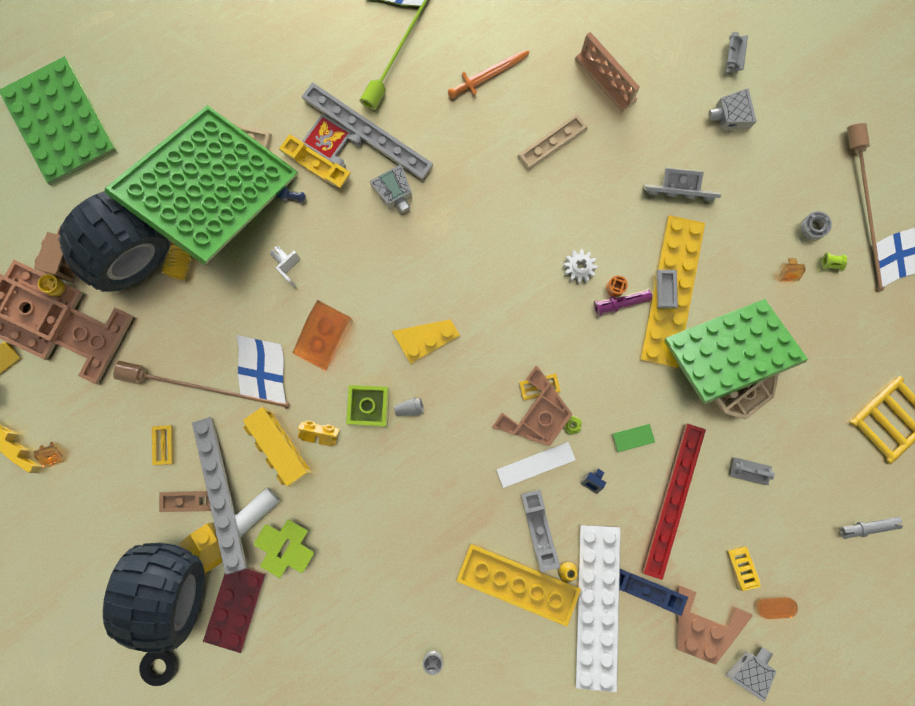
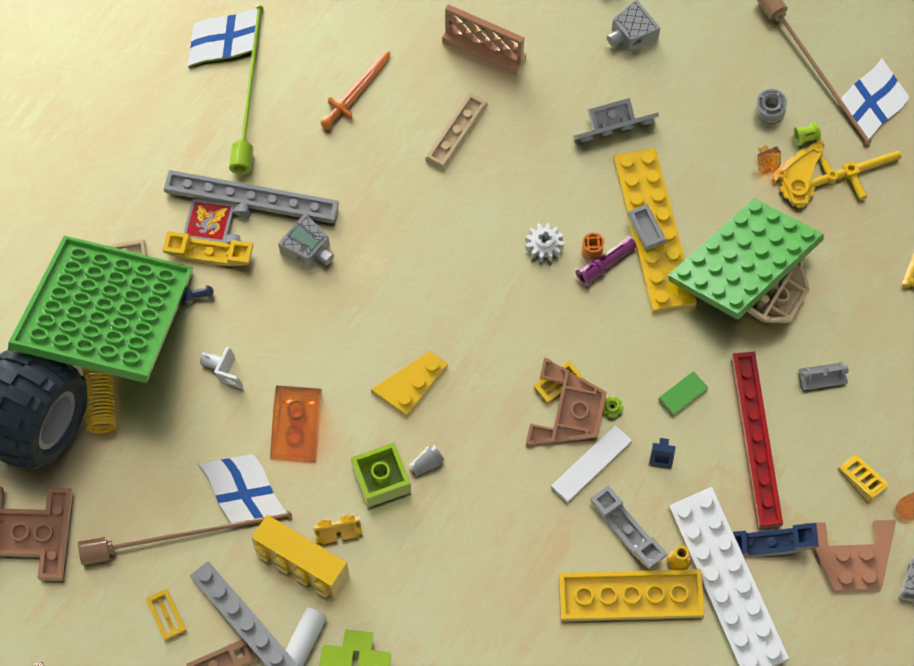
camera: 20 degrees left, 15 degrees down
none -> yellow bar [772,140,902,208]

